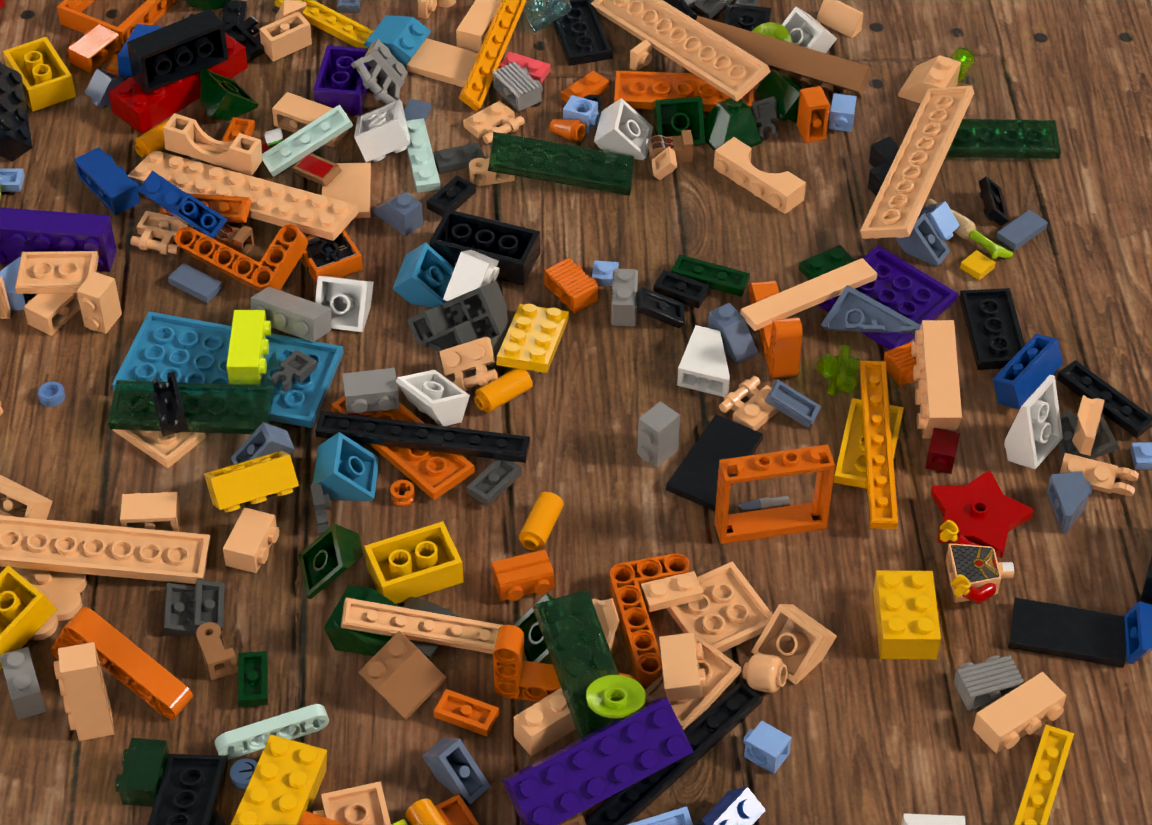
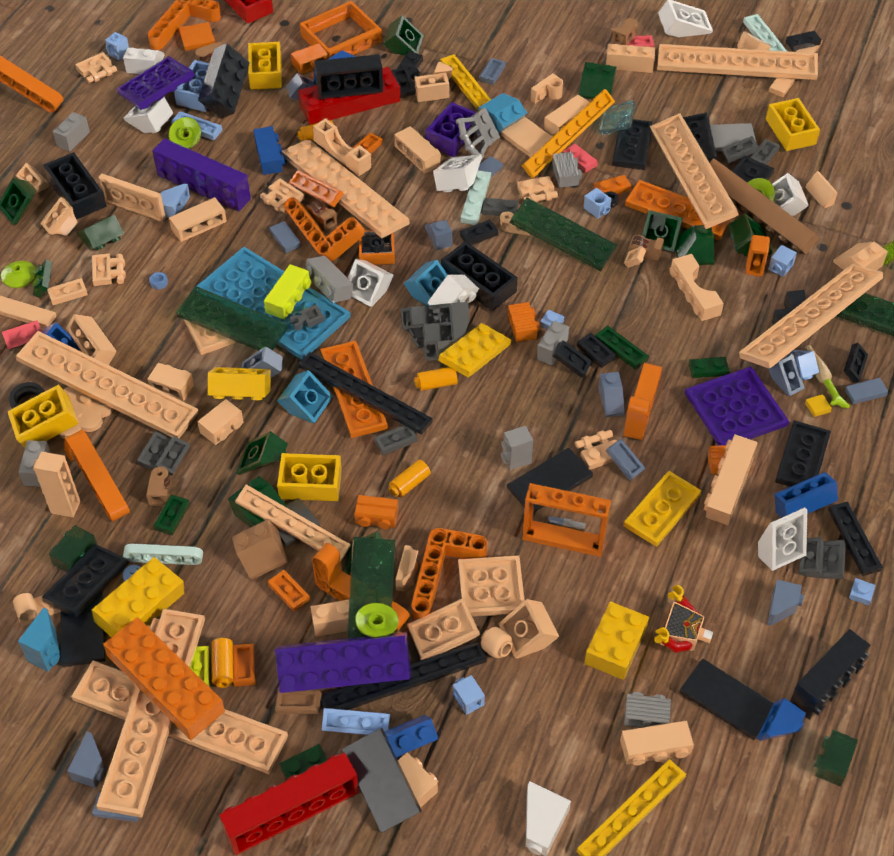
camera: 25 degrees right, 5 degrees up
light nougat tile [15,251,99,294] -> none
light nougat brick [77,271,122,334] -> none
blue slope [138,170,227,239] -> none
black hinge [152,372,189,436] -> none
dark green slope [200,68,259,121] -> none
flat silver piece [261,128,283,154] -> none
light aqua plate [262,104,353,177] -> none
tile [292,153,342,187] -> none
dark grey plate [310,483,331,534] -> none
light nougat tile [322,162,371,218] -> none
light grey brick [342,368,400,414] -> none
orange bush [390,480,415,507] -> none
white slope [396,370,470,426] -> none
sand blue slope [422,738,491,805] -> none
light nougat plate [439,337,498,391] -> none
orange cone [549,119,586,143] -> none
white slope [594,98,653,160] -> none
light nougat plate [630,40,652,71] -> none
light nougat plate [641,571,703,612] -> none
light nougat brick [659,632,707,702] -> none
white slope [677,325,730,397] -> none
light nougat tile [740,258,878,331] -> none
dark grey plate [751,96,780,141] -> none
clear neon green hips [816,344,860,396] -> none
sand blue wing [821,285,921,334] -> none
light orange tile [859,361,898,529] -> none
dark red brick [925,428,960,474] -> none
red plate [930,471,1034,558] -> none
light nougat hinge [1060,453,1139,496] -> none
light nougat slope [1072,395,1105,456] -> none

